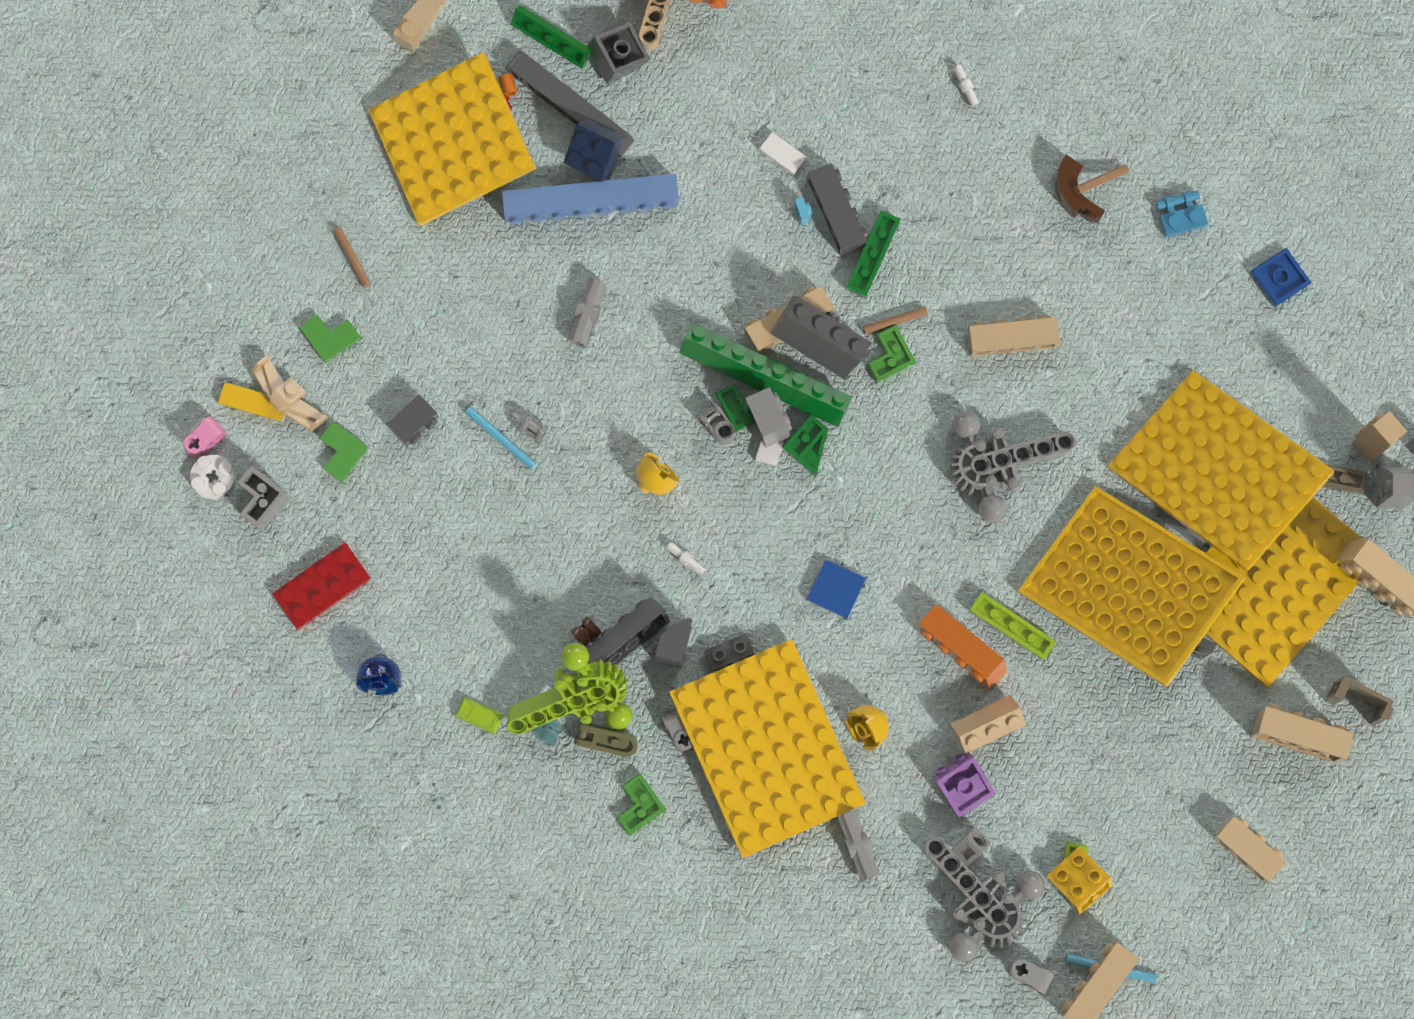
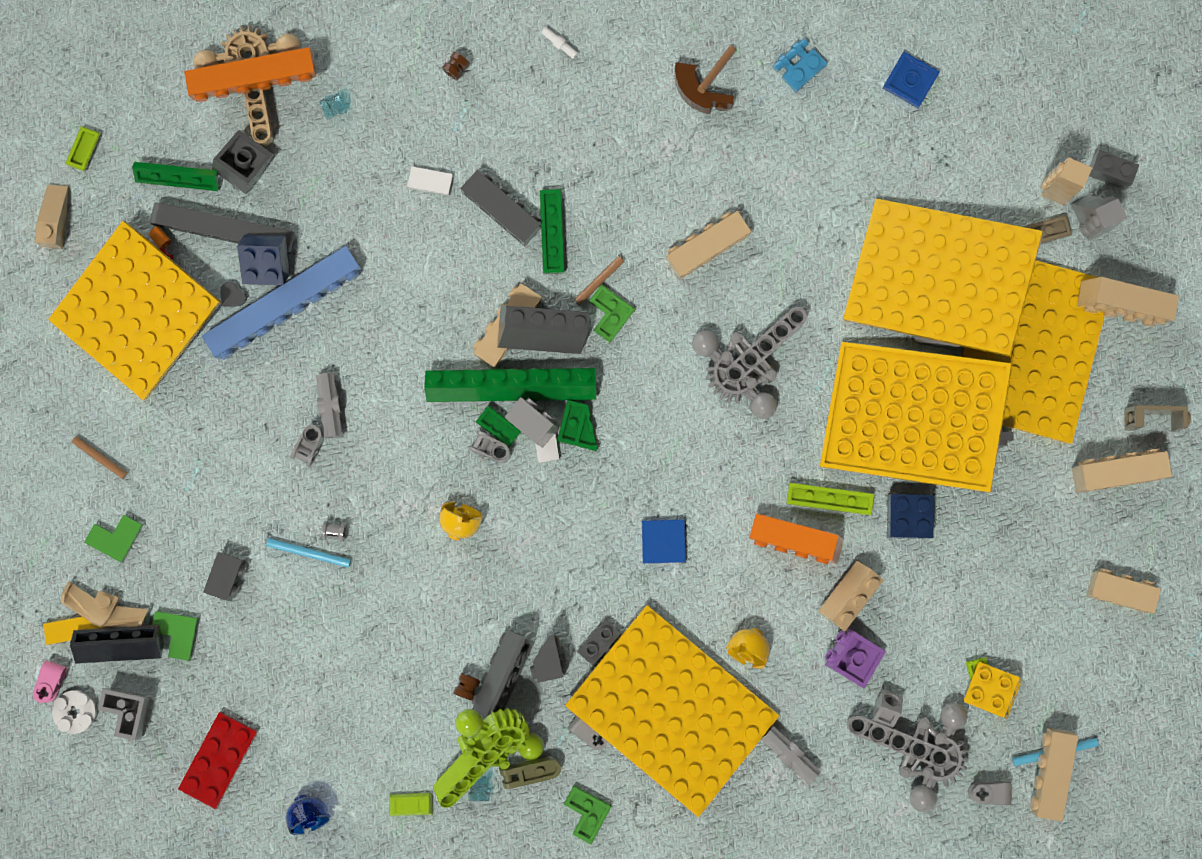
camera: 20 degrees left, 5 degrees up
white bar [666,542,706,576] -> none
medium azure plate [794,197,812,225] -> none
none -> black brick [70,625,164,664]
none -> dark grey tile [220,282,247,308]
none -> light grey piece [290,425,324,467]
none -> clear light blue wheel [319,93,347,120]
none -> reddish brown wheel [441,51,470,81]
none -> dark blue brick [887,494,934,539]

